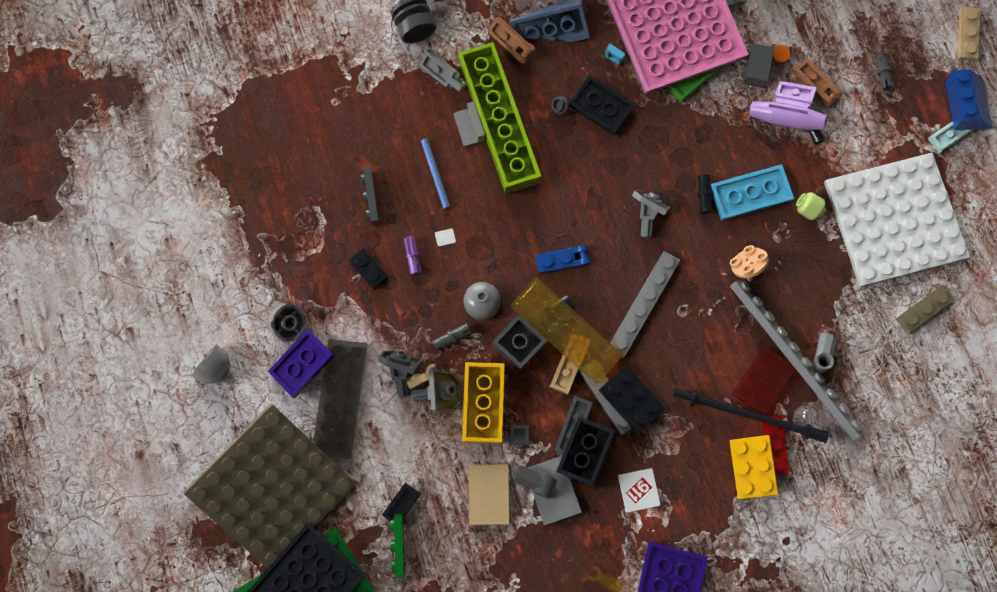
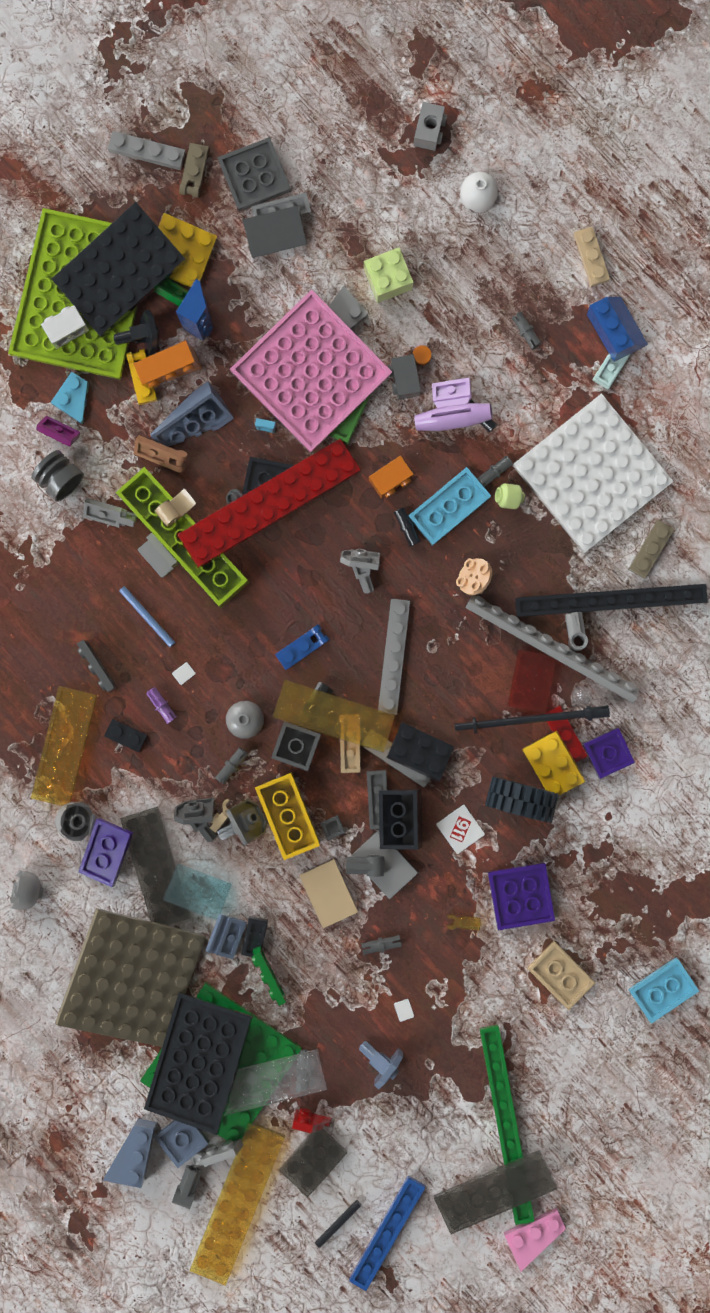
camera: 25 degrees left, 10 degrees up
nougat plate [793,58,842,108] -> none
none -> clear yellow plate [31,686,98,806]
none -> tan panel [155,489,196,527]
none -> clear light blue tile [163,863,232,920]
none -> red plate [178,439,361,568]
none -> sand blue plate [206,913,246,959]
none -> dark grey pin [361,935,402,955]
none -> orange brick [369,455,413,499]
none -> dark grey axle [477,456,513,487]
none -> black wheel [485,777,559,823]
none -> black plate [515,584,708,617]
none -> dark purple plate [583,728,635,779]

